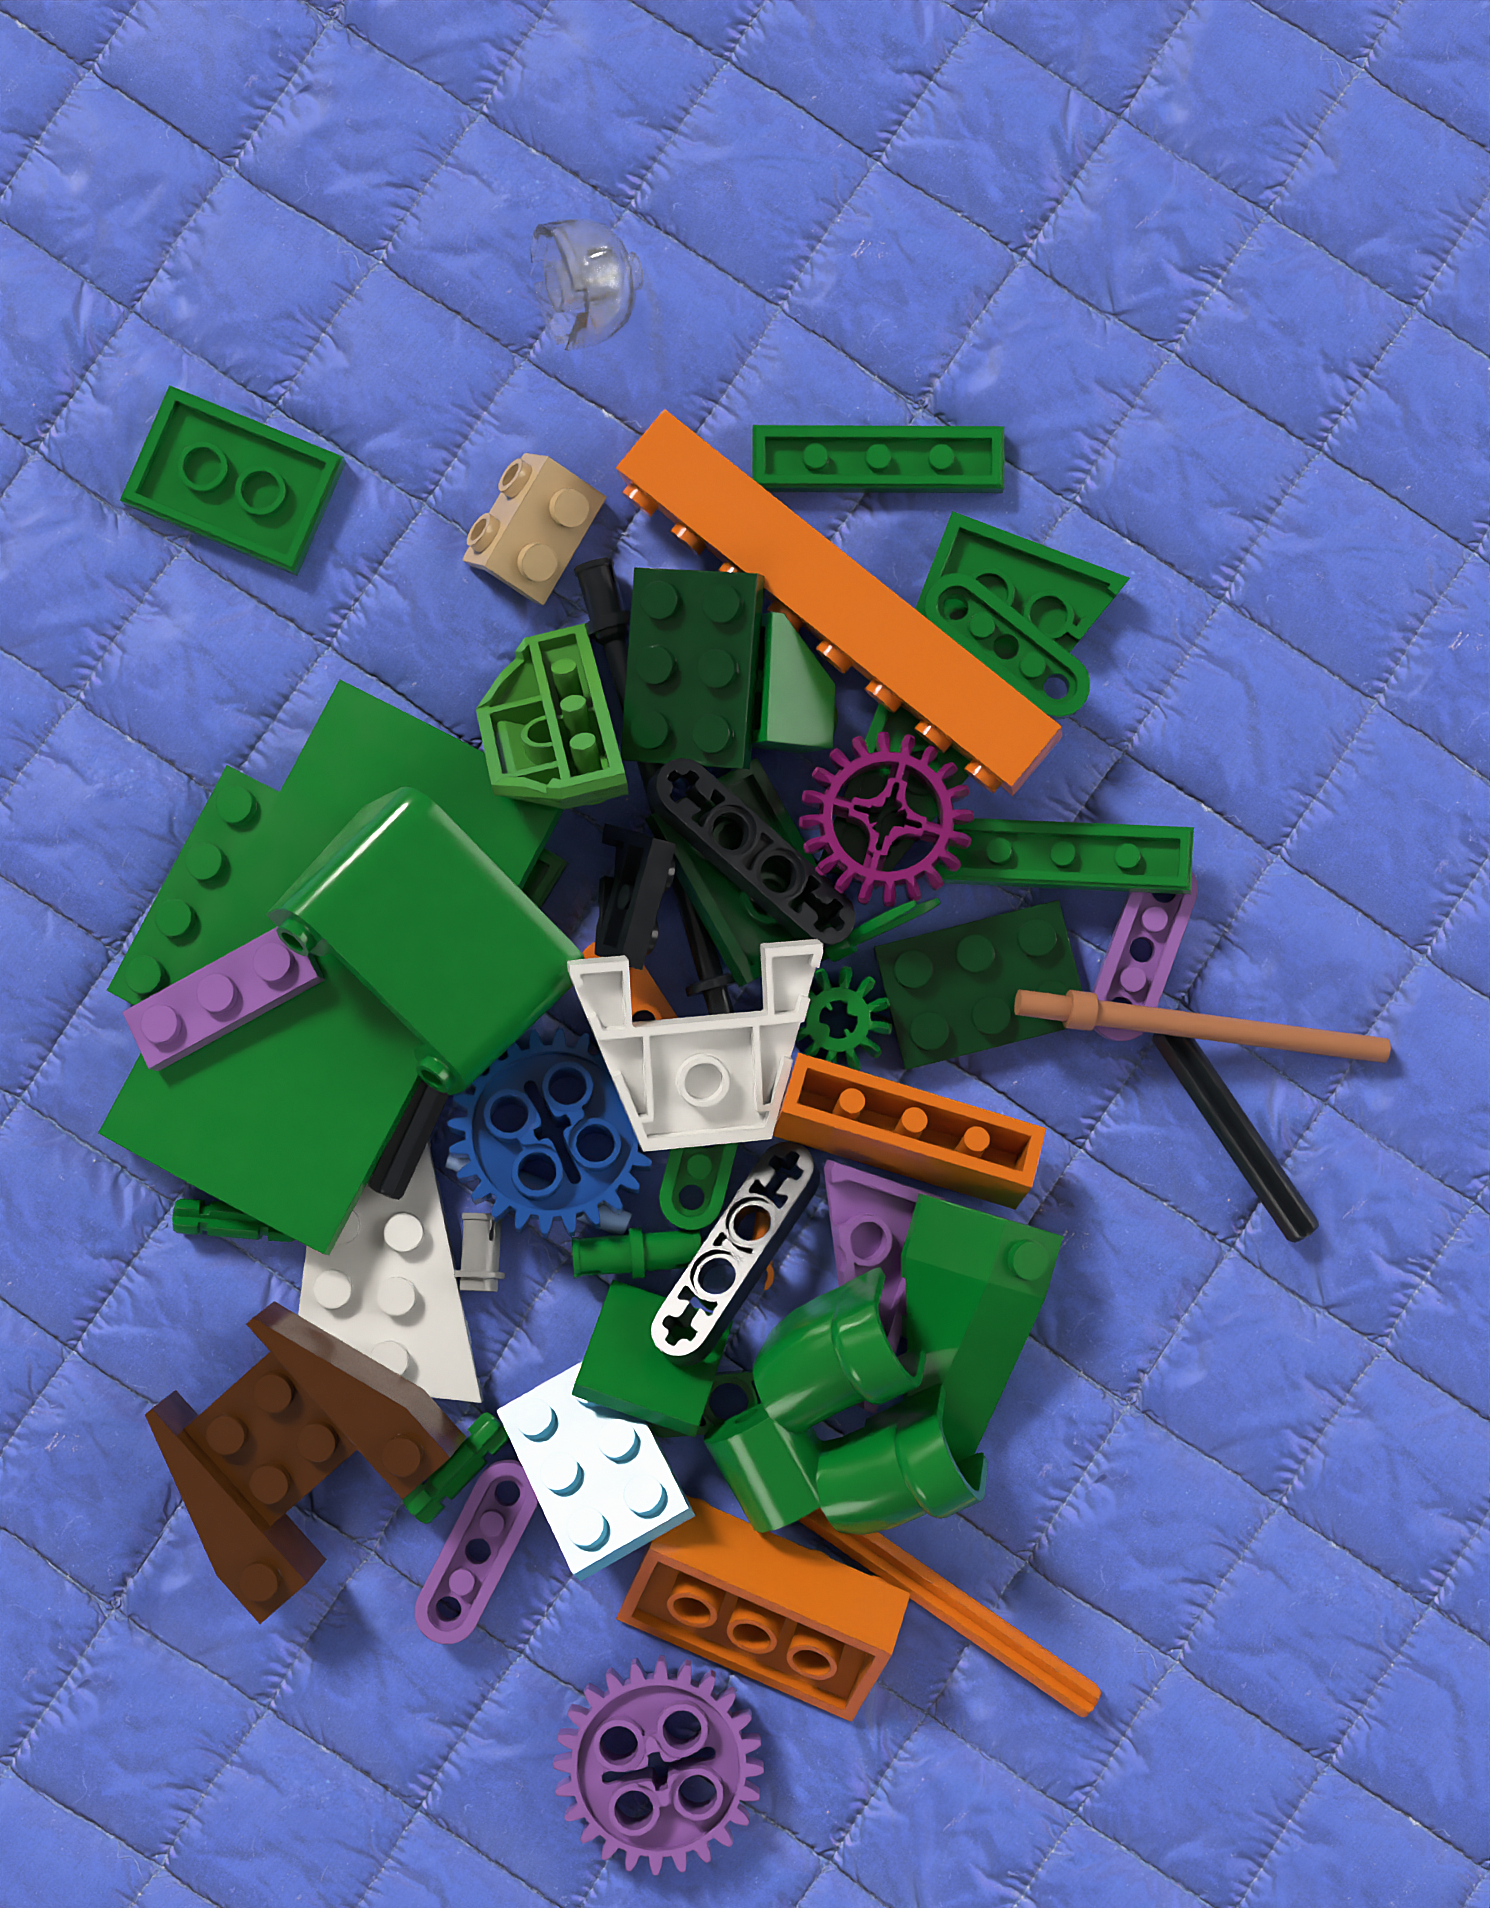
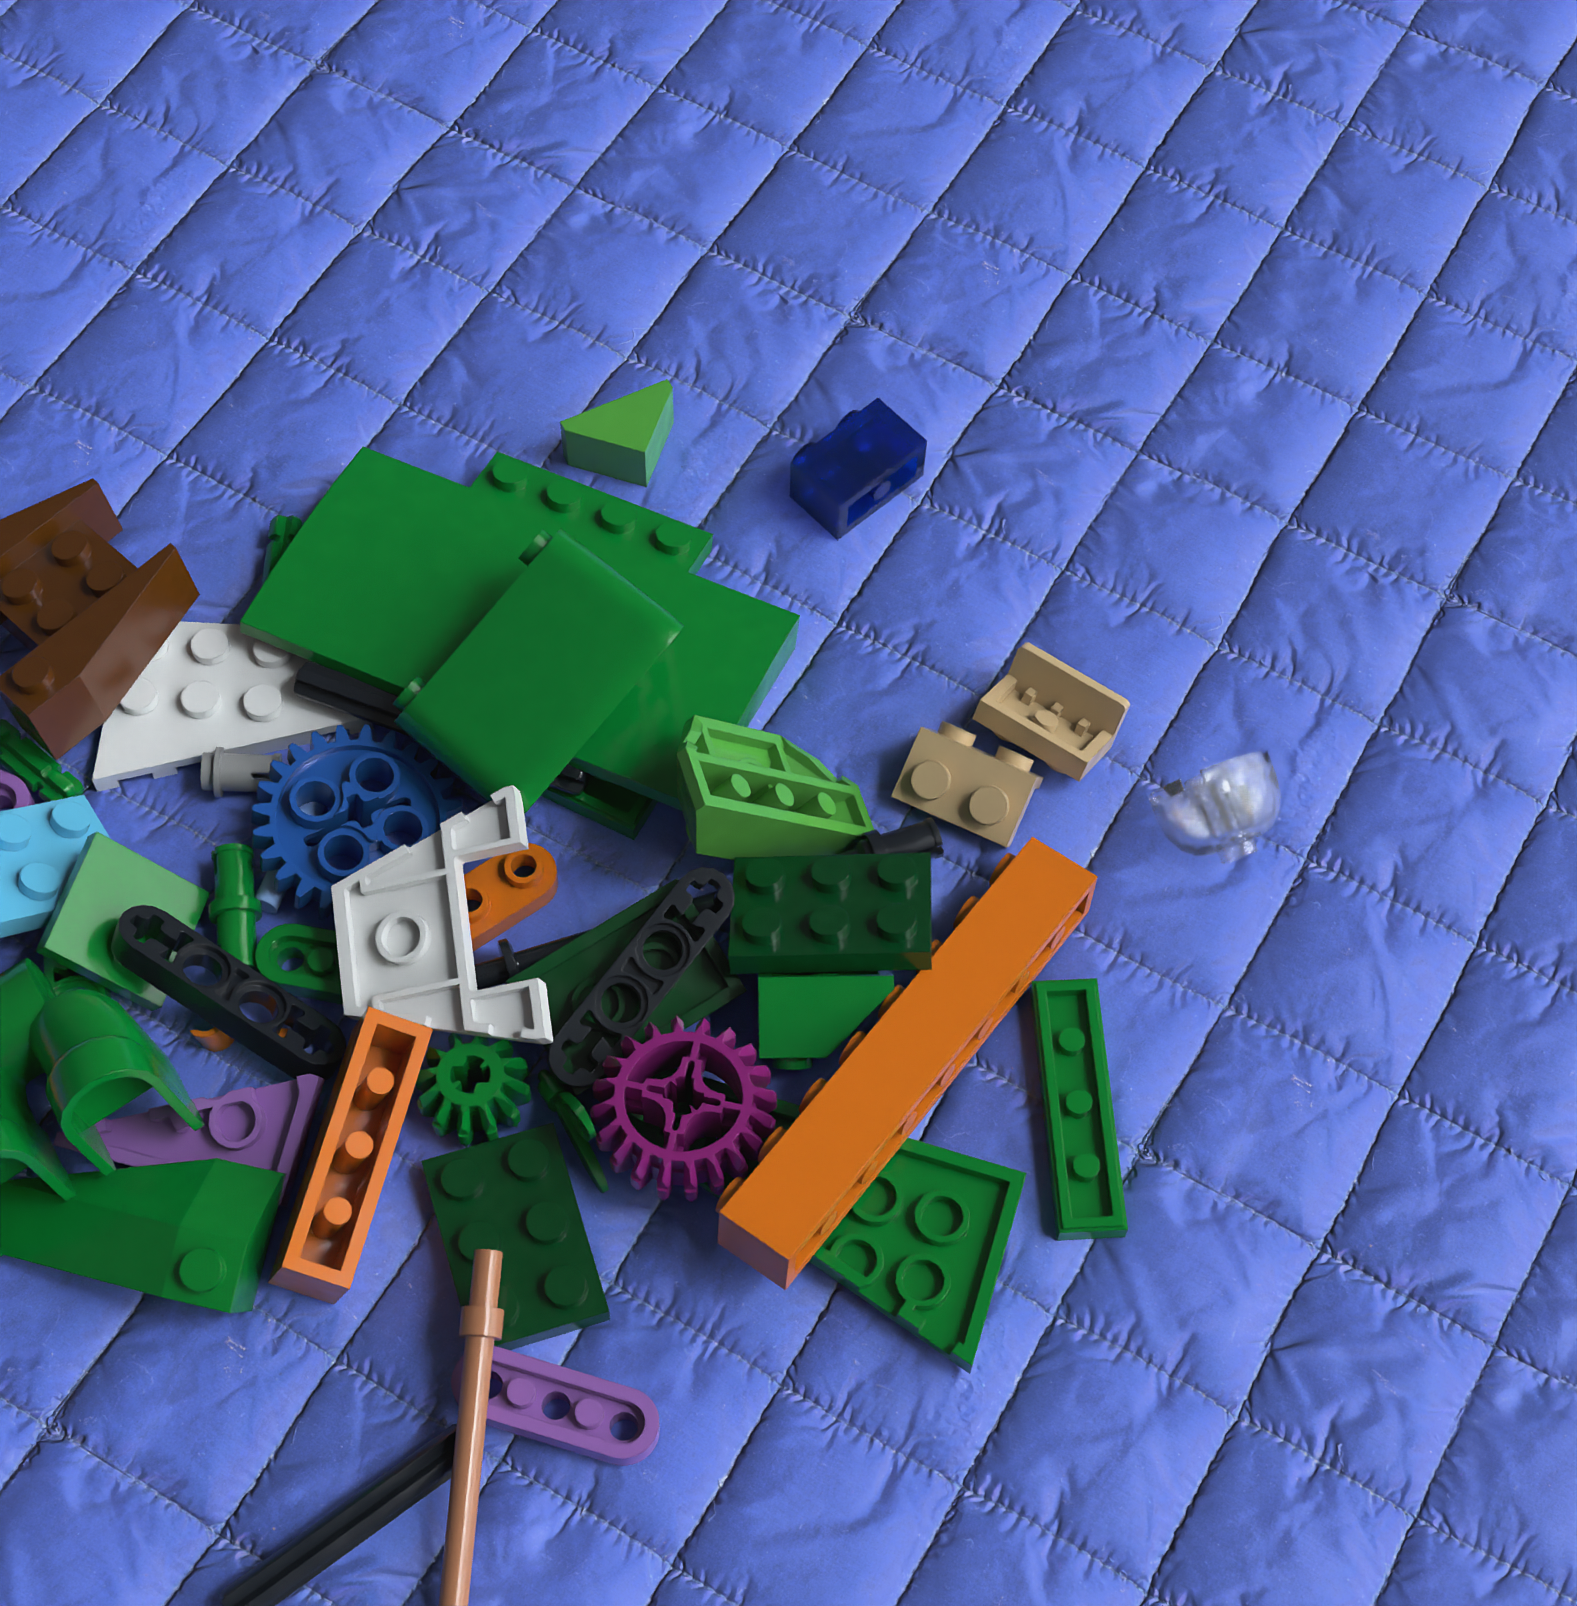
camera: 85 degrees right, 25 degrees down
green tile [120,385,346,576] -> none
medium lavender plate [122,926,325,1071] -> none
black wing [594,823,676,970] -> none
green plate [923,573,1090,720] -> none
green tile [934,817,1194,895] -> none
none -> bright green slope [560,379,674,487]
none -> clear blue brick [789,398,927,541]
none -> tan bracket [972,642,1130,782]

